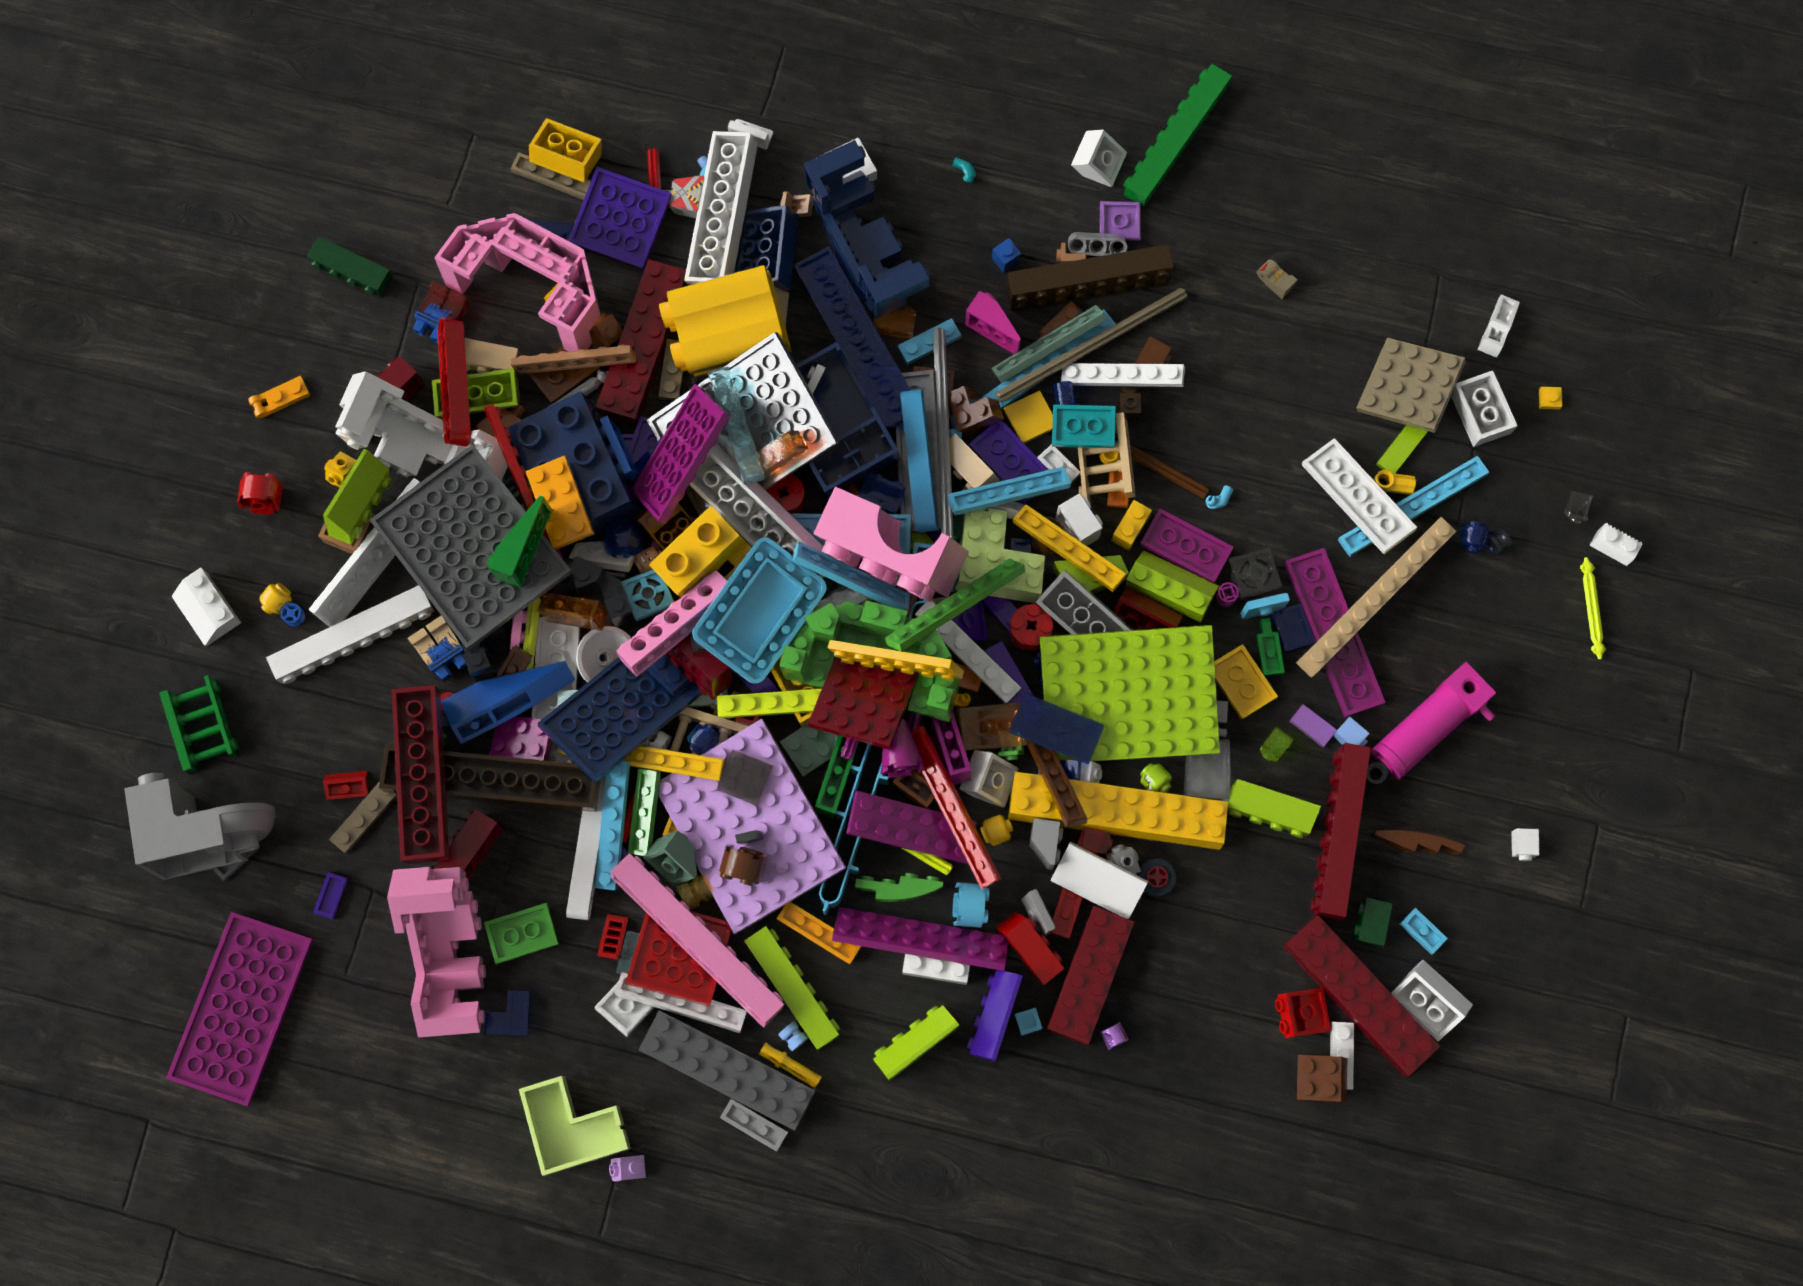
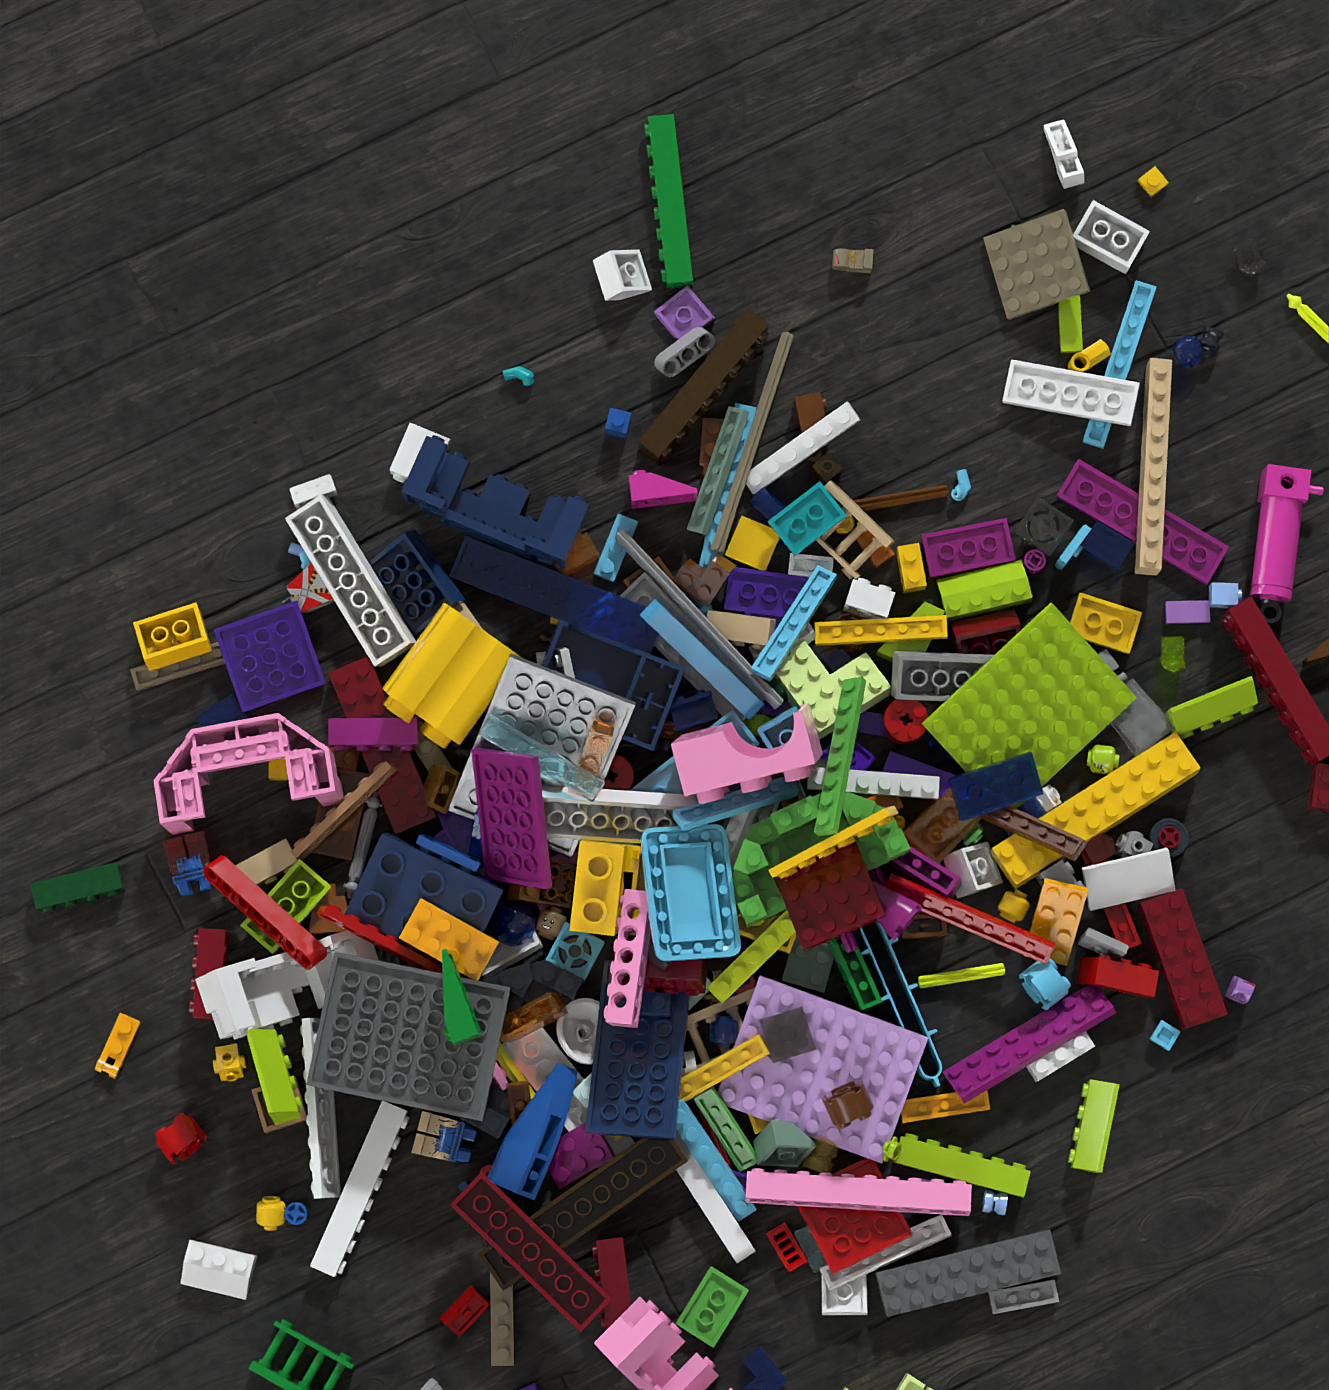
camera: 45 degrees left, 5 degrees up
red axle [647,148,661,189] -> none
pearl dark grey tile [735,830,763,844] -> none
yellow pin [759,1043,822,1089] -> none
medium nougat bracket [780,191,814,217] -> none
magenta plate [846,791,977,864] -> none
bright green slope [855,873,943,902] -> none
dark purple slope [967,970,1022,1063] -> none
medium nougat bracket [1056,243,1086,263] -> none
green plate [1256,618,1285,676] -> none
white brick [1590,523,1642,566] -> none
none -> magenta brick [328,718,419,751]
none -> pearl gold slope [424,764,462,814]
none -> lime plate [882,1136,902,1162]
none -> light orange plate [1024,878,1088,966]

